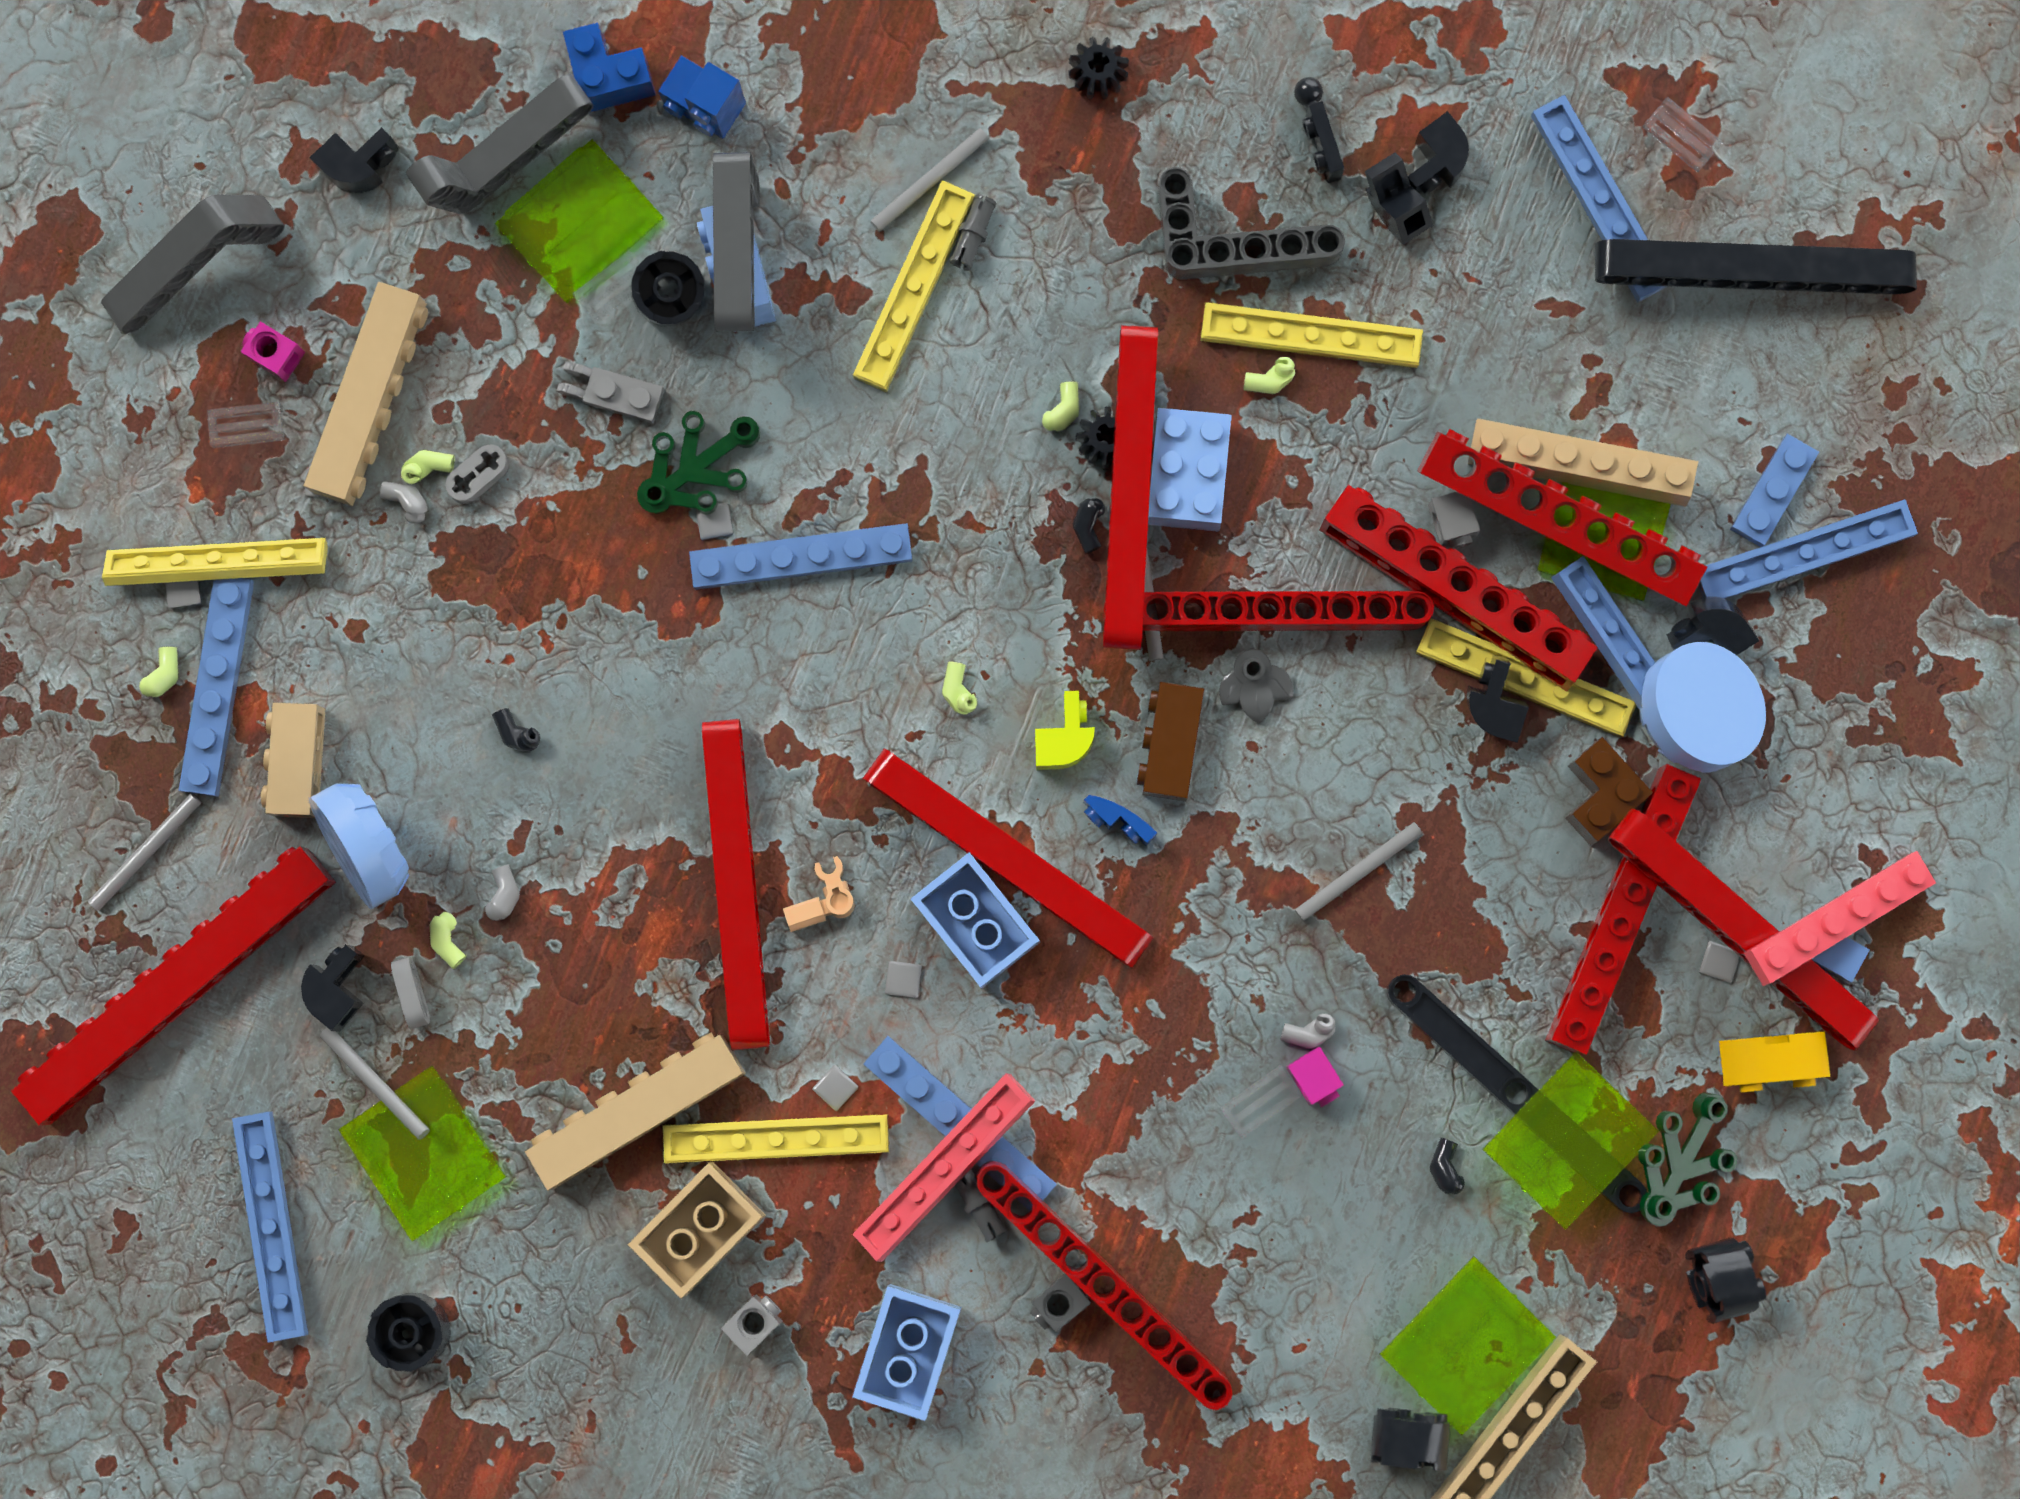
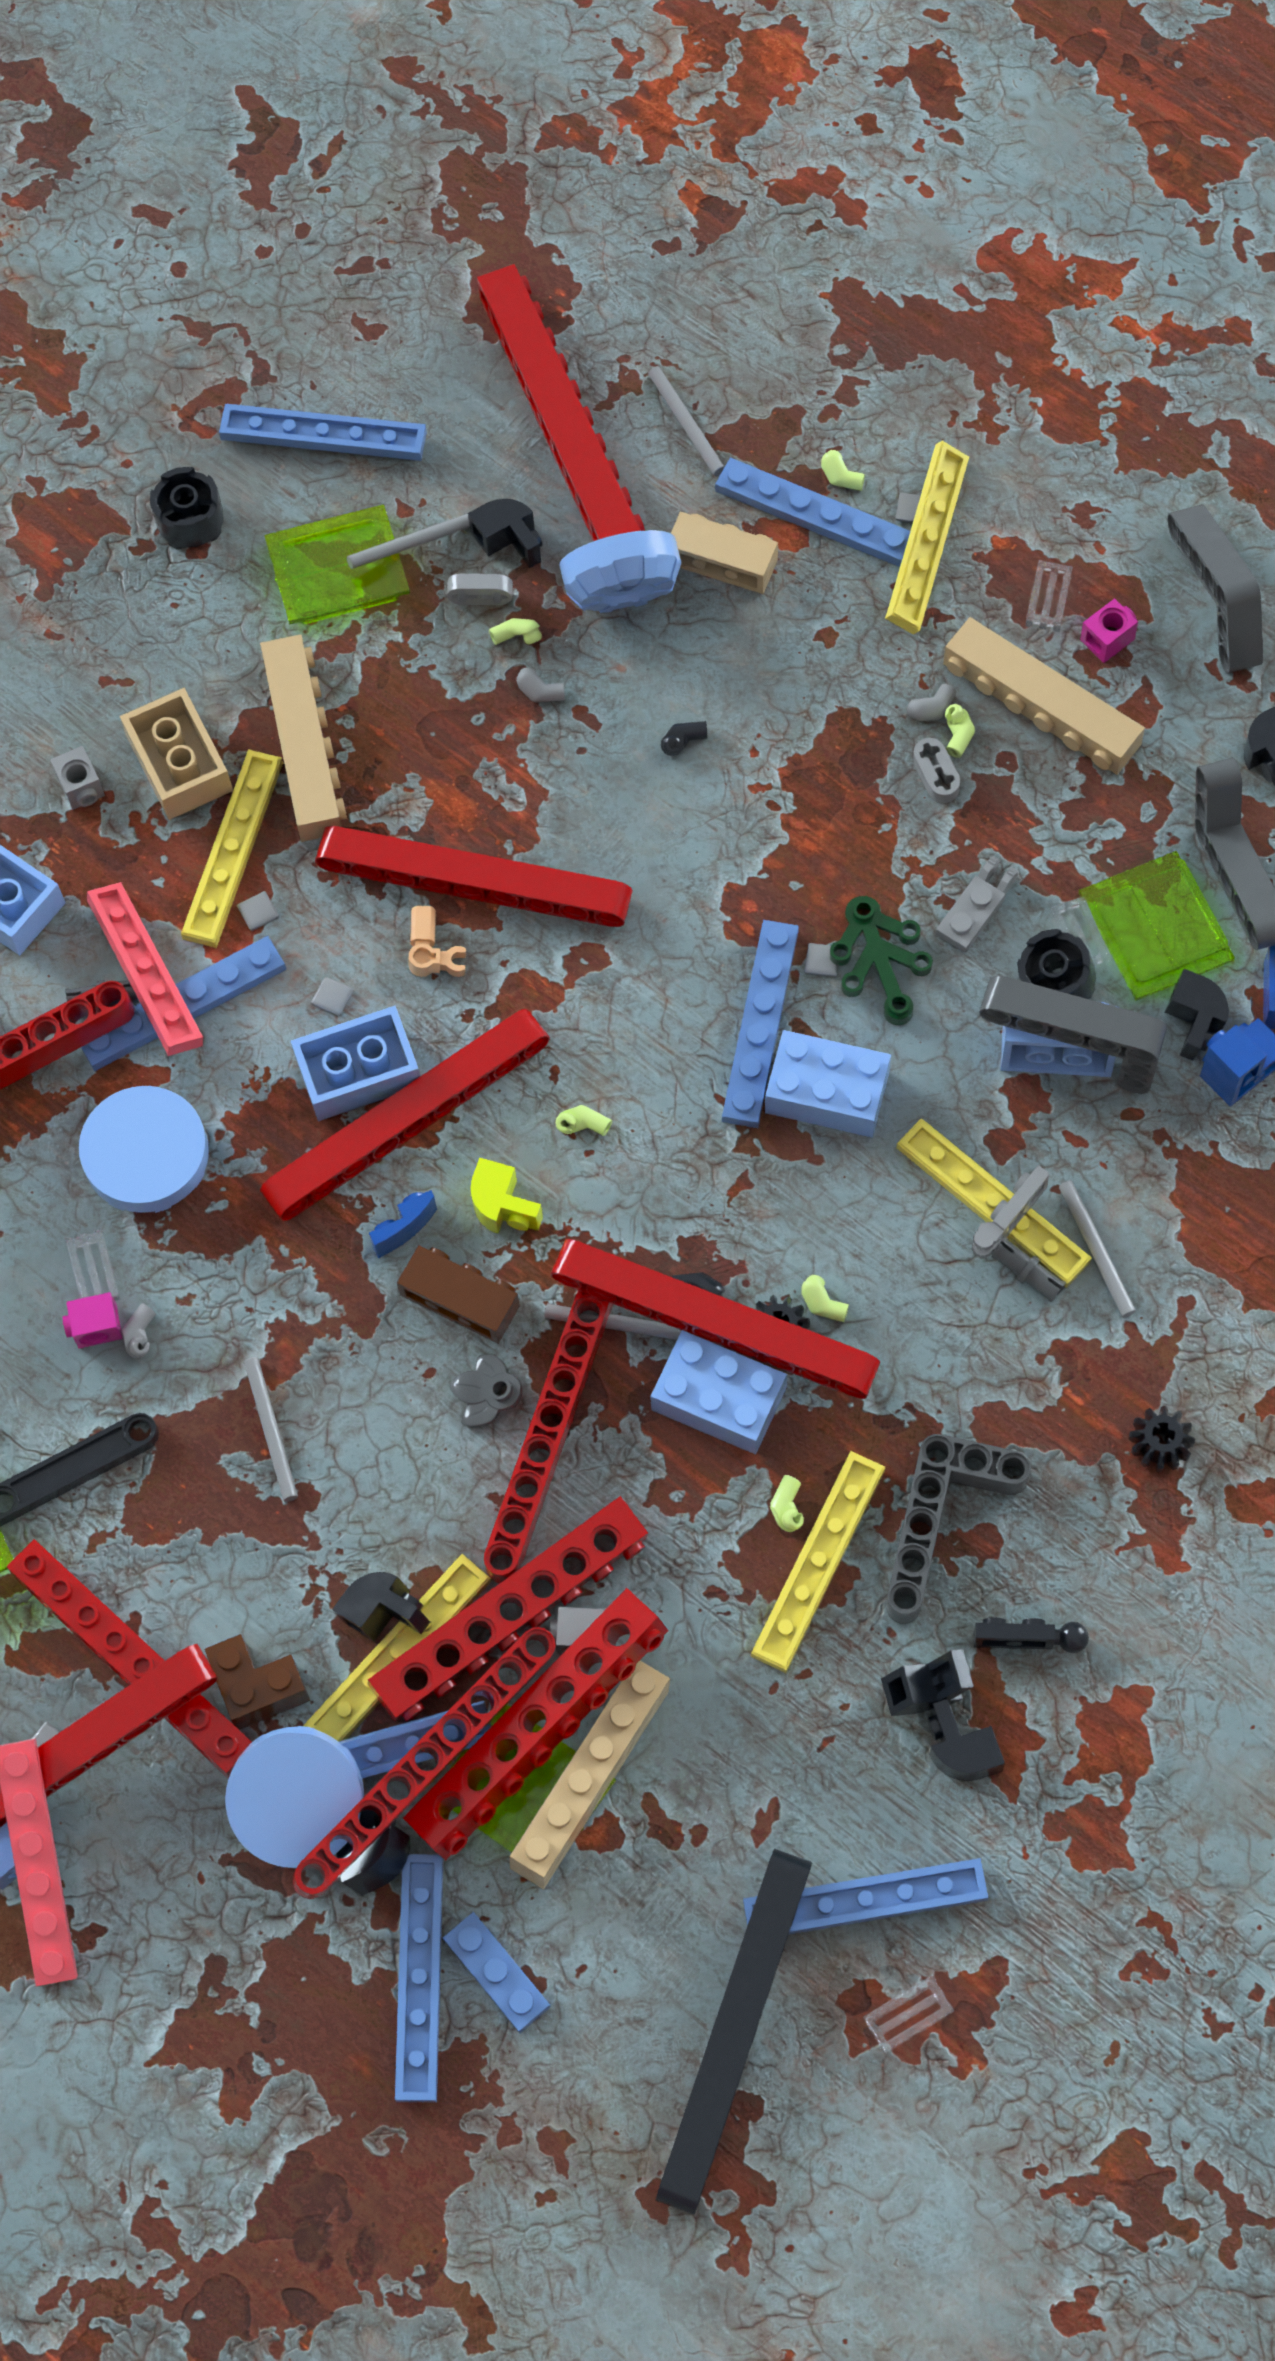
camera: 105 degrees right, 15 degrees down
none -> light blue piece [79,1086,209,1213]
none -> red beam [293,1627,556,1899]
none -> light blue brick [765,1030,891,1138]
none -> light grey hinge [972,1165,1049,1259]
none -> black brick [1164,969,1229,1061]

